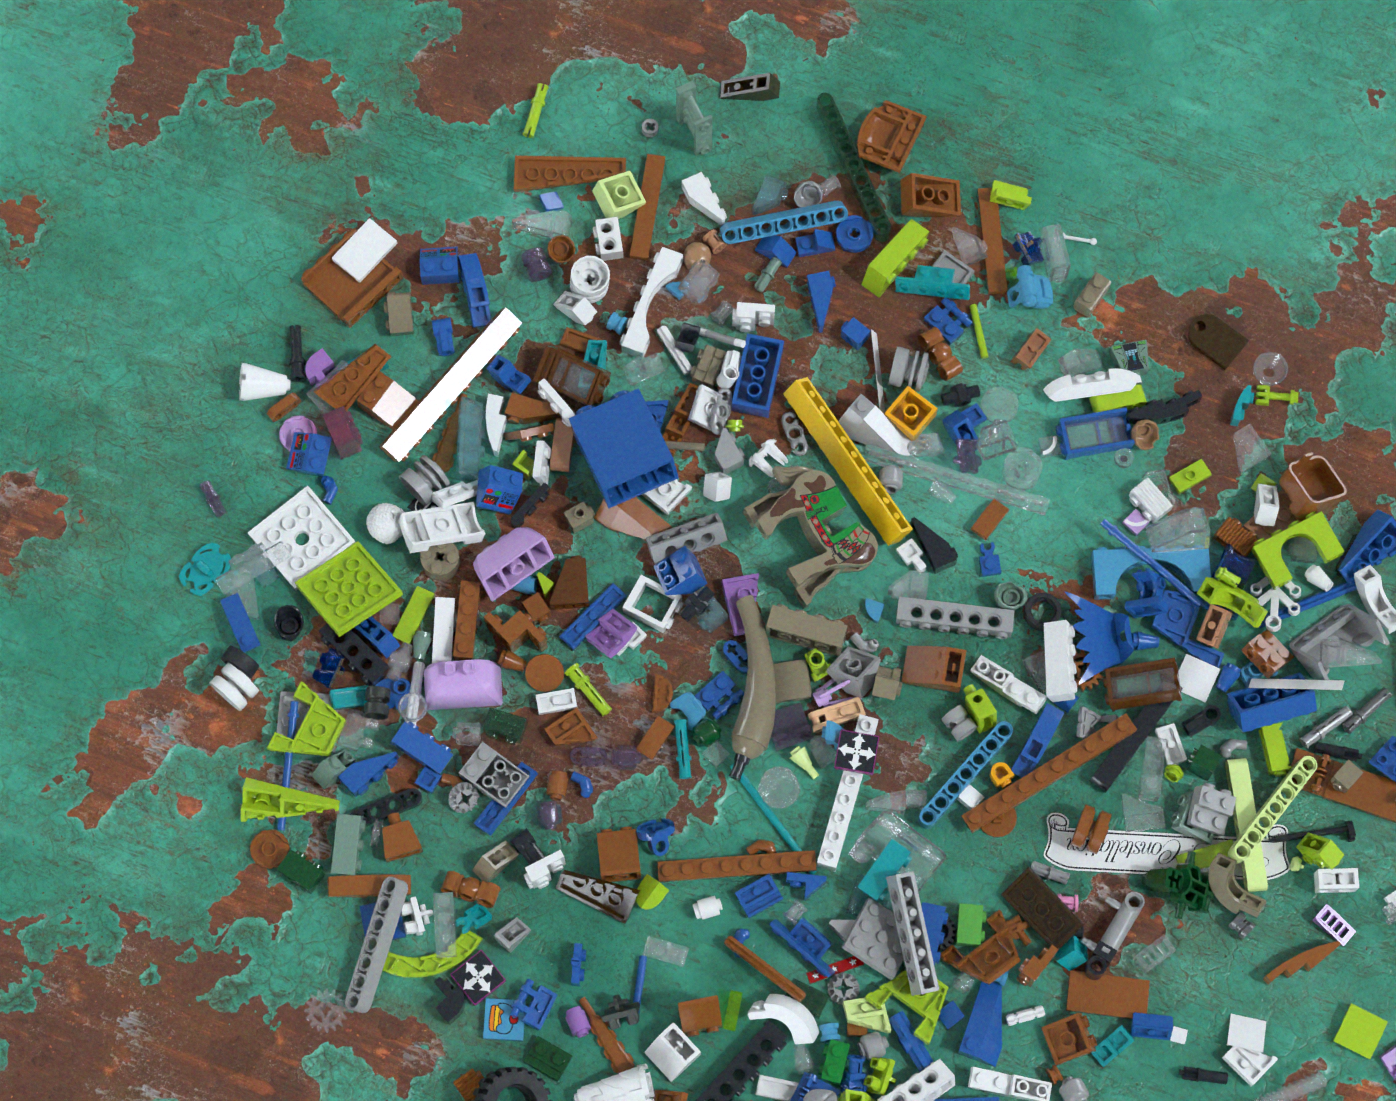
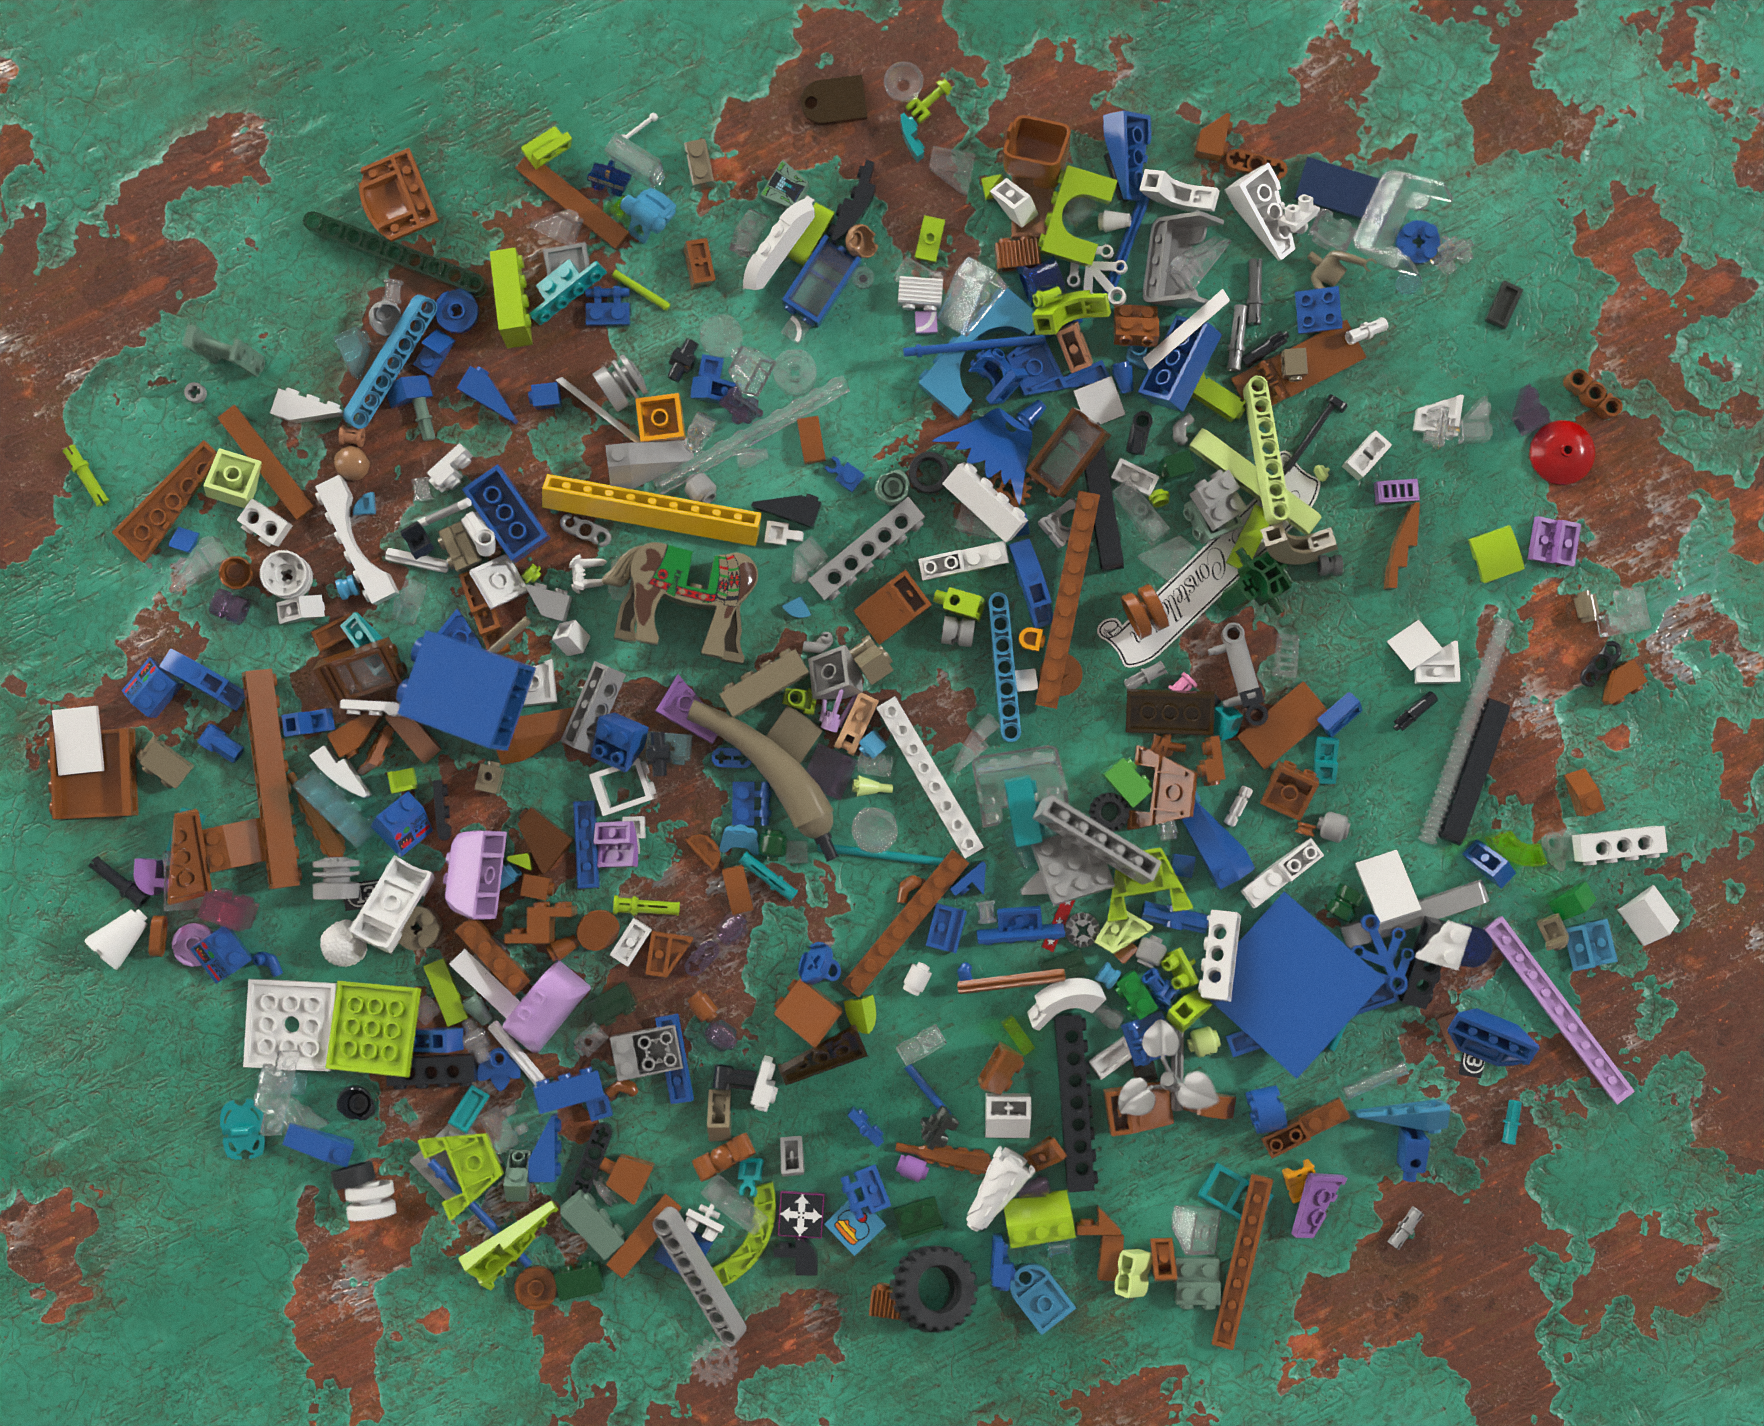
camera: 50 degrees left, 15 degrees up
axle [199,480,226,517] -> none
clear blue hips [312,648,345,688] -> none
pearl dark grey wheel [363,686,391,720] -> none
clear piece [398,693,427,722] -> none
white hinge [432,480,478,508] -> none
light grey gear [448,782,479,814] -> none
white plate [533,441,552,486] -> none
blue arm [570,771,593,798] -> none
clear brick [678,259,720,304] -> none
light grey piece [709,388,733,435] -> none
dark brown slope [720,73,780,101] -> none
black tile [834,729,880,776] -> none
dark orange slope [900,173,961,217] -> none
dark orange piece [918,327,963,381] -> none
blue slope [921,902,948,966] -> none
white sticker [1170,1026,1188,1044] -> none
lime brick [1296,833,1344,870] -> none

